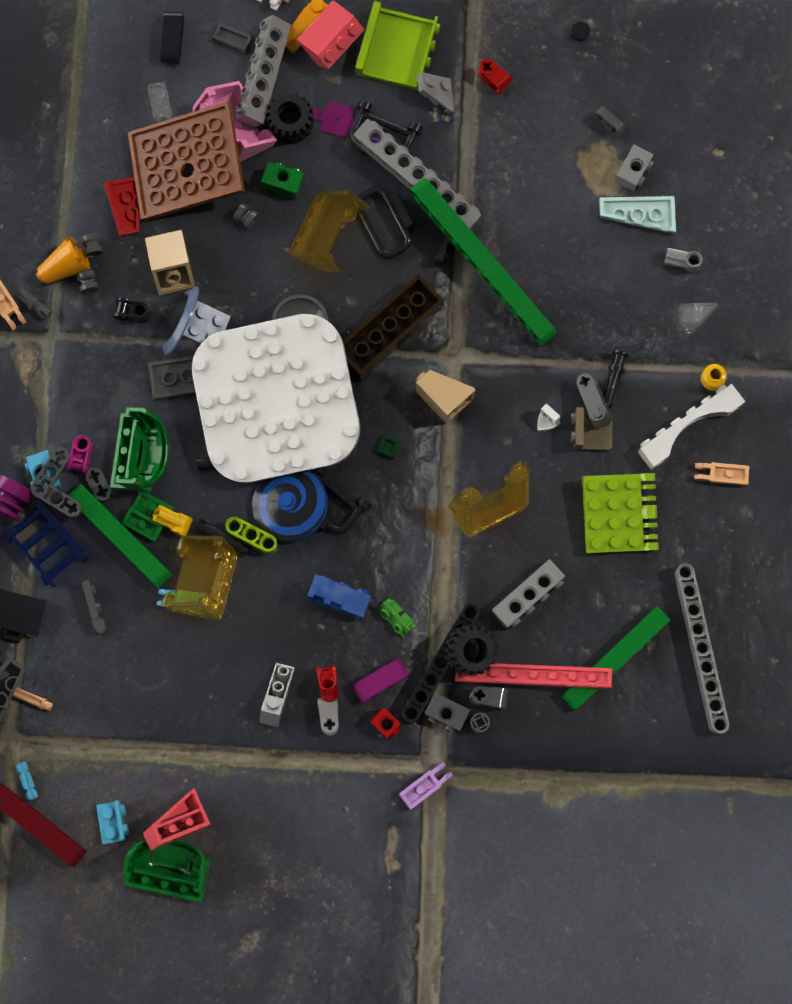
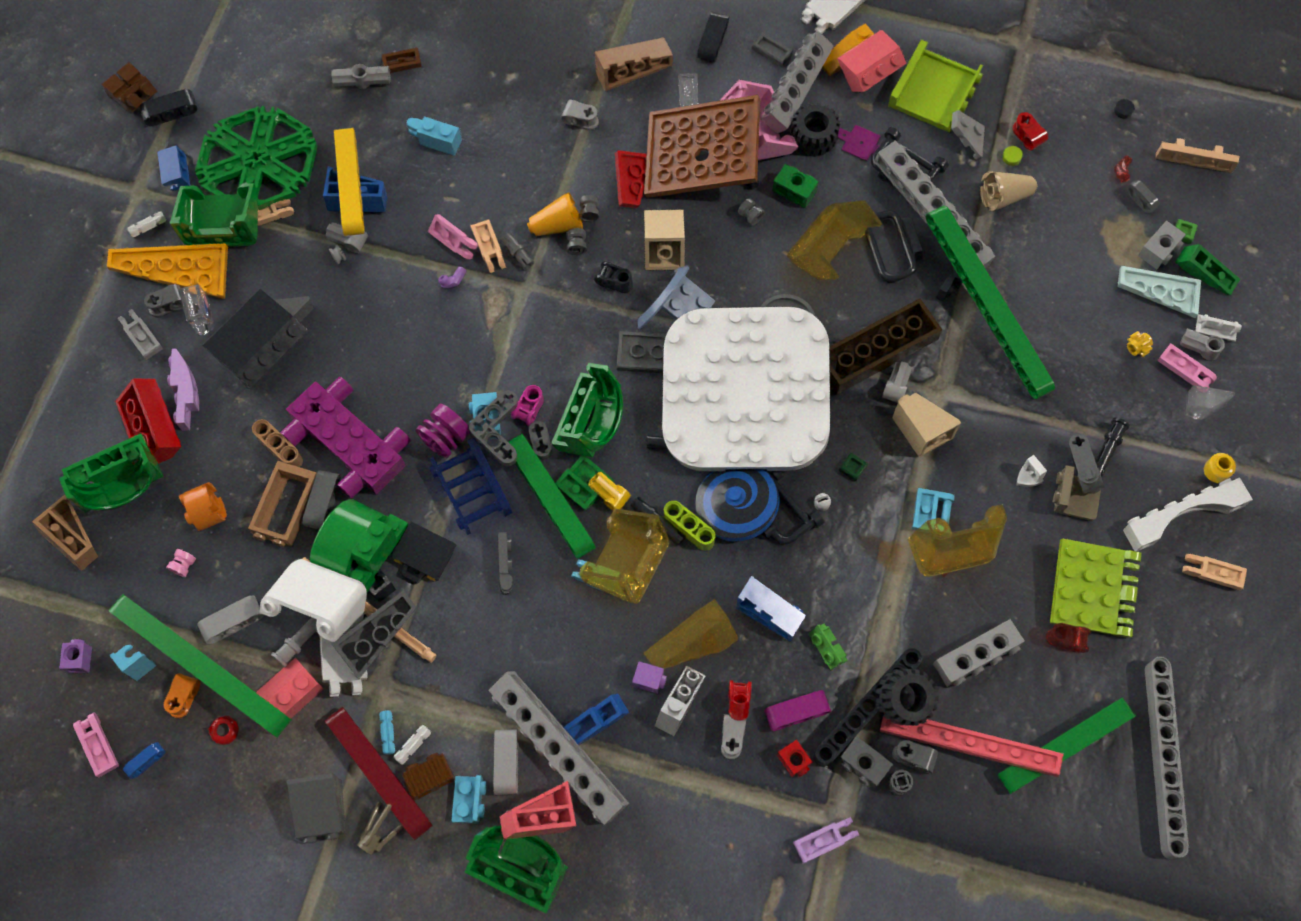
camera: 15 degrees right, 10 degrees down
none -> dark tan plant [357,801,403,855]
none -> white axle [394,725,431,764]
none -> reddish brown brick [402,753,455,801]
none -> light grey brick [489,671,630,825]
none -> light grey beam [494,729,518,795]
none -> light grey piece [561,100,599,130]
none -> blue slope [563,694,630,745]
none -> medium nougat wedge [595,38,673,91]
none -> medium lavender brick [632,662,667,694]
none -> clear yellow wedge [644,599,739,669]
none -> white hinge [814,493,831,511]
none -> light grey piece [882,361,912,403]
none -> medium azure plate [912,488,955,537]
none -> tan cone [980,171,1037,211]
none -> lime tile [1002,146,1023,166]
none -> clear red piece [1046,623,1091,653]
none -> clear red arm [1114,155,1132,182]
none -> yellow gear [1127,331,1153,357]
none -> light nougat hinge [1155,138,1239,173]
none -> bright pink plate [1157,343,1217,394]
none -> bright green tile [1175,219,1197,244]
none -> green slope [1175,244,1240,295]
none -> white hinge [1195,314,1241,342]

